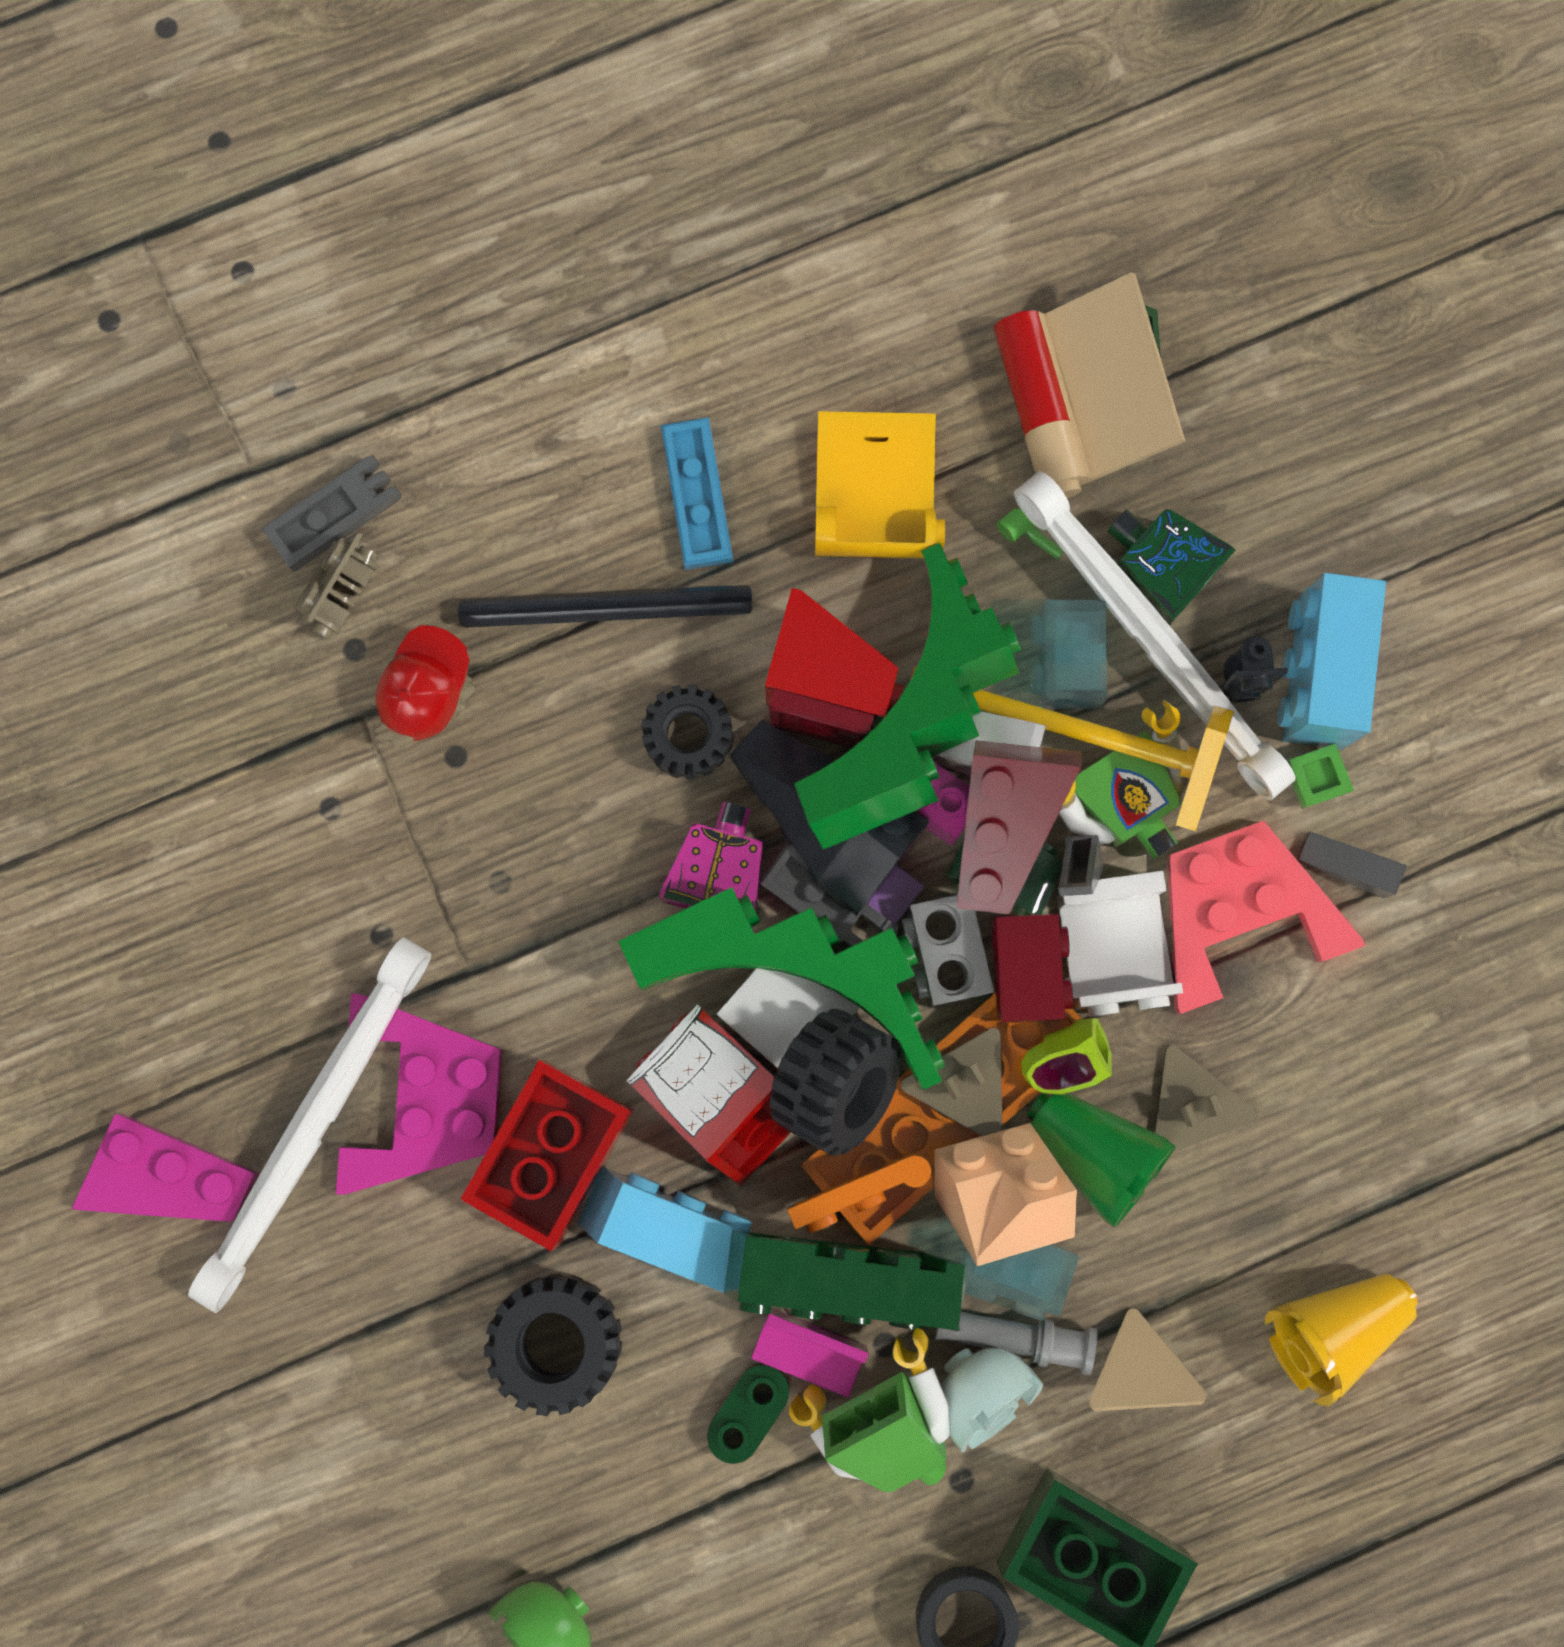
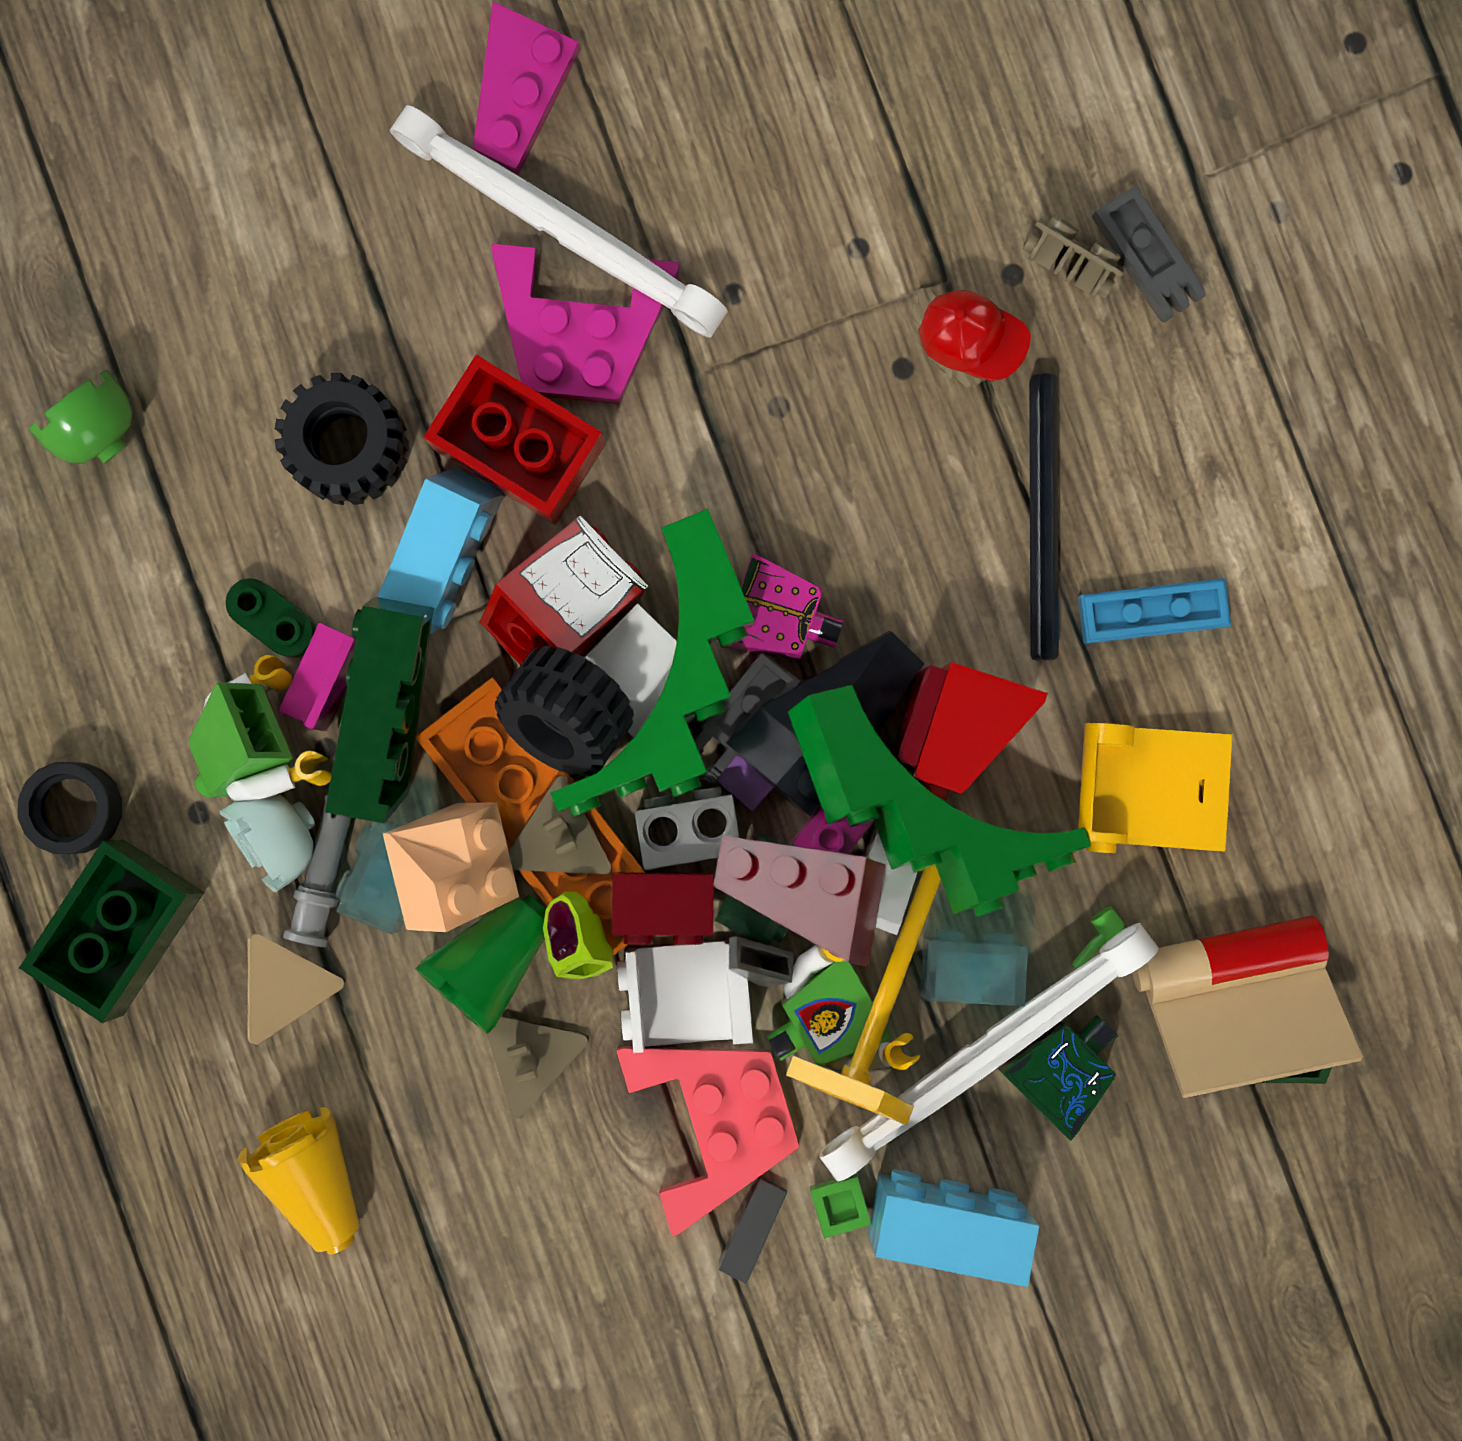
camera: 90 degrees right, 5 degrees up
black tyre [641,684,733,780] -> none
orange plate [787,1154,931,1234] -> none
black hinge [1219,636,1288,703] -> none

